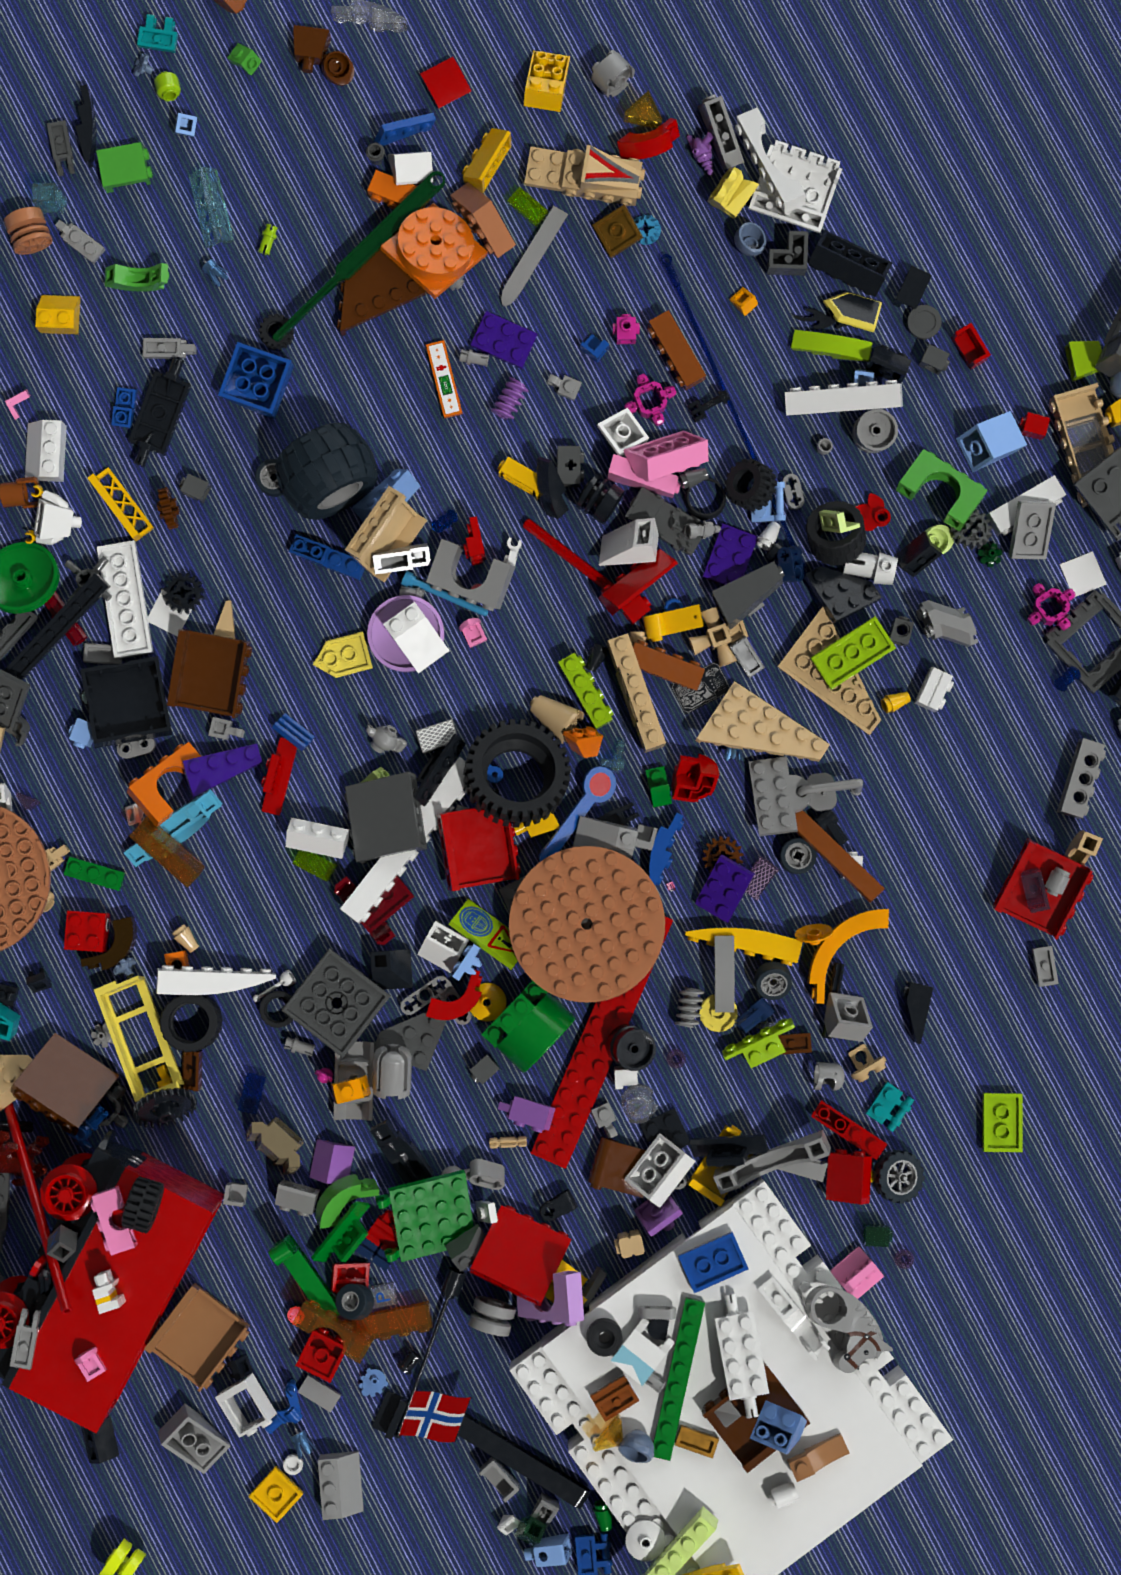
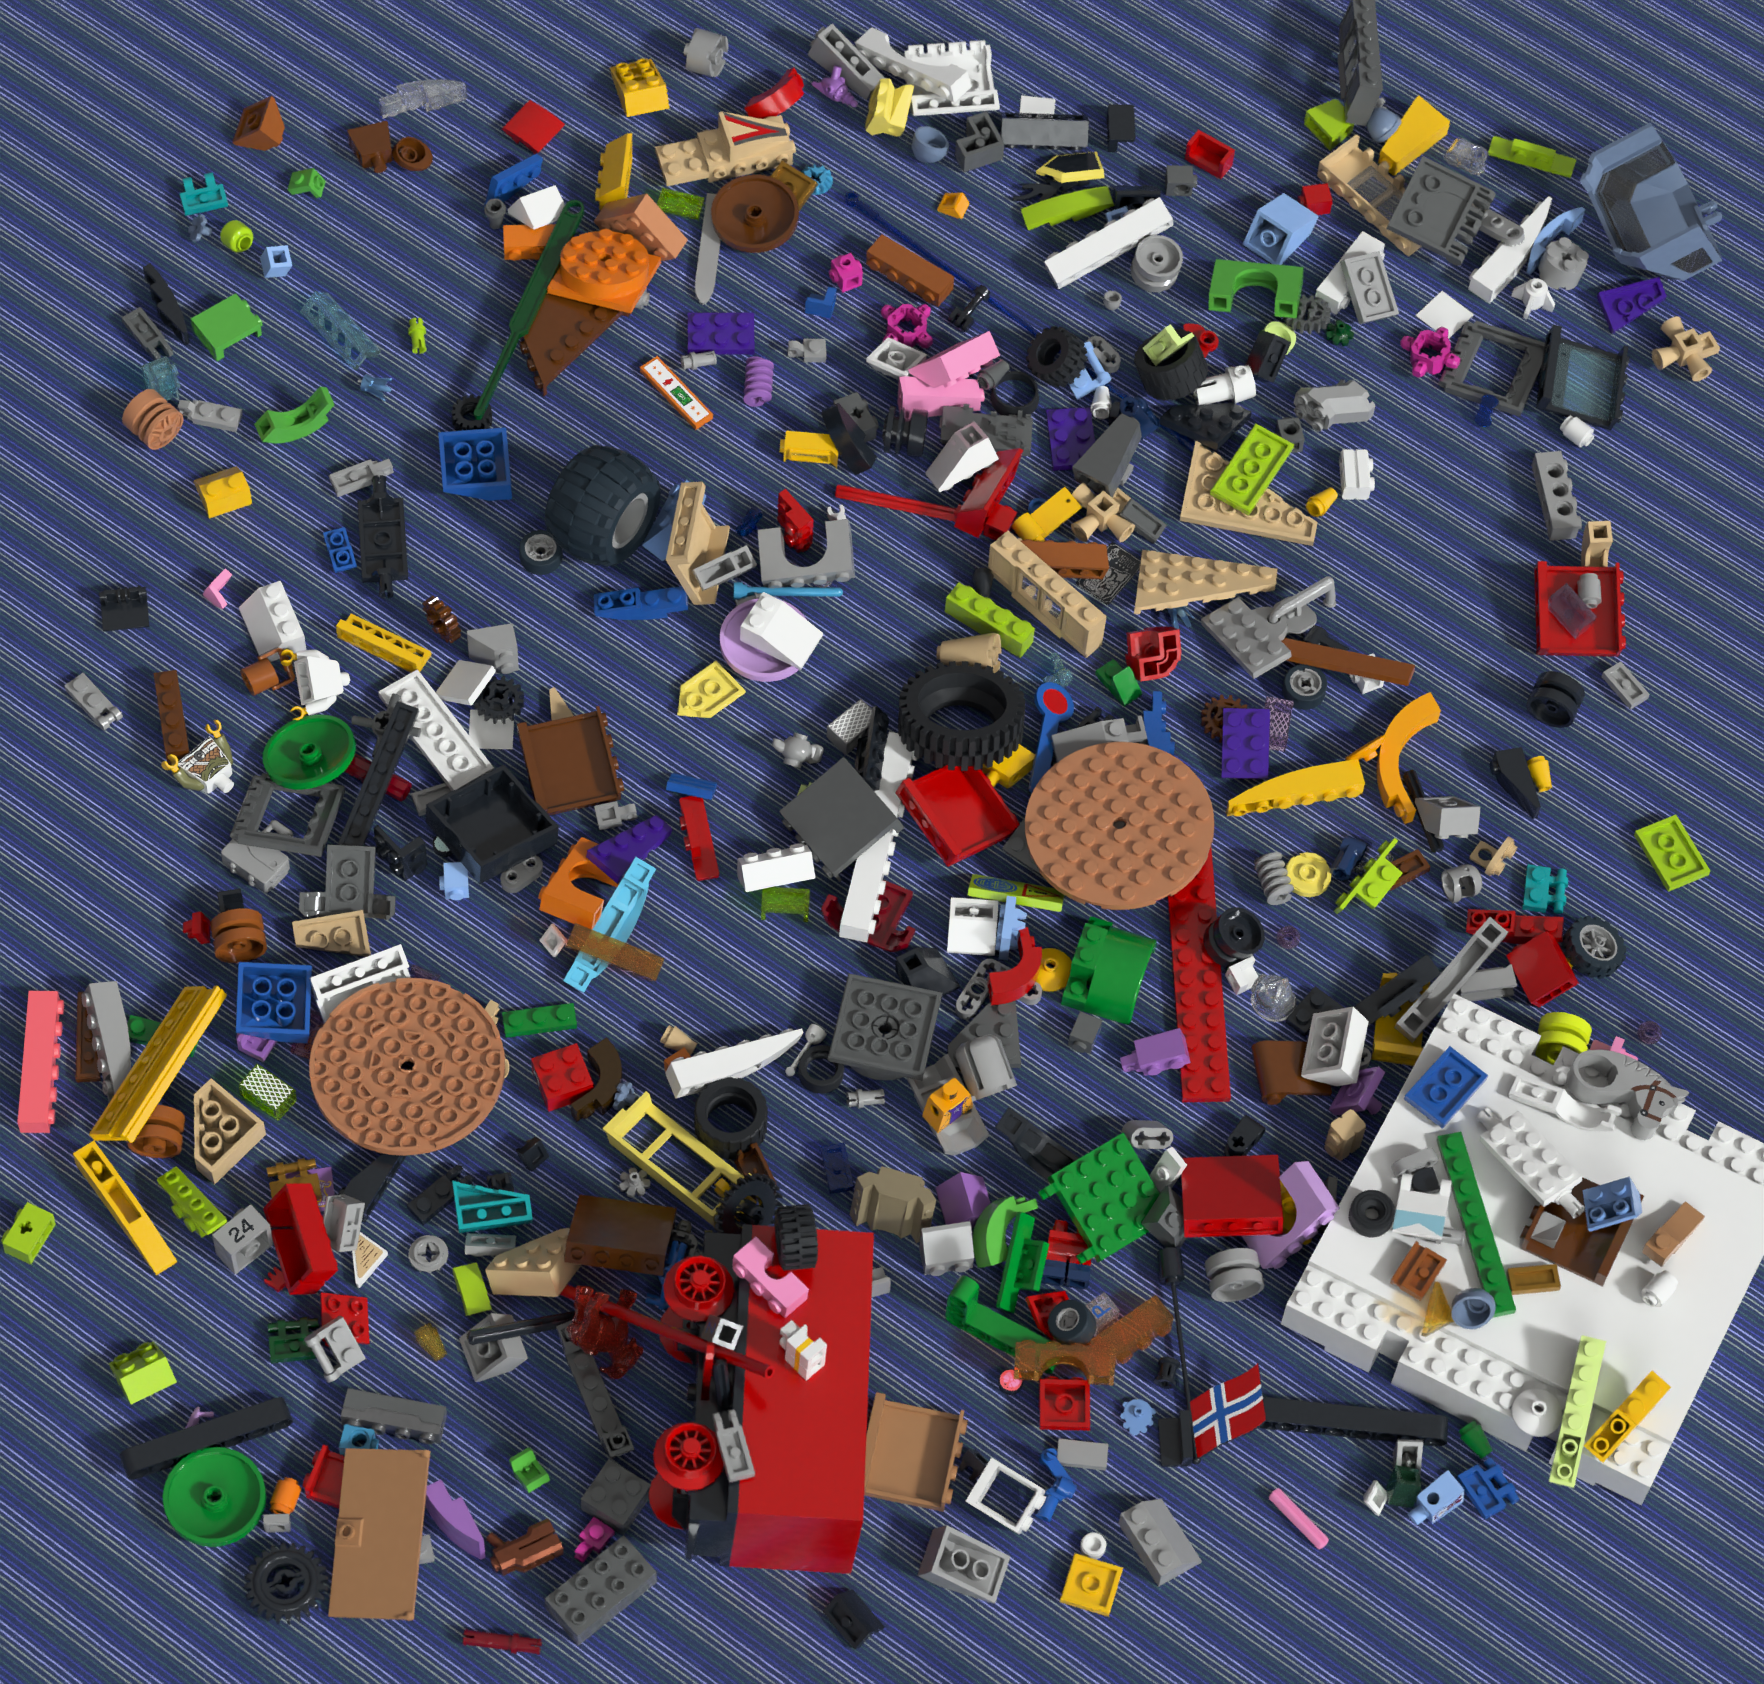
camera: 25 degrees left, 25 degrees down
bright pink tile [74,1347,107,1382] -> none
dark grey brick [180,474,212,504] -> none
flat silver piece [291,1428,317,1459] -> none
dark pink piece [315,1067,333,1083] -> none
bright pink tile [459,618,487,648] -> none
light grey panel [479,1457,520,1503] -> none
tan axle [489,1136,527,1149] -> none
orange slope [563,726,603,758] -> none
light grey plate [590,1102,618,1138] -> none
clear yellow slope [624,90,662,129] -> none
light grey piece [684,520,721,539] -> none
light grey slope [714,935,735,1012] -> none
wheel [754,961,792,1000] -> none
clear green brick [863,1224,893,1247] -> none
dark grey piece [907,305,942,340] -> none
none -> black bracket [373,825,428,881]
none -> white tile [436,660,496,706]
none -> light grey slope [467,623,519,674]
none -> reddish brown dish [711,175,799,253]
none -> white sticker [1020,95,1056,114]
none -> bright pink axle [1269,1488,1329,1549]
none -> black wheel [1526,671,1585,728]
none -> yellow cone [1527,756,1552,792]
none -> neon yellow wheel [1535,1012,1592,1065]

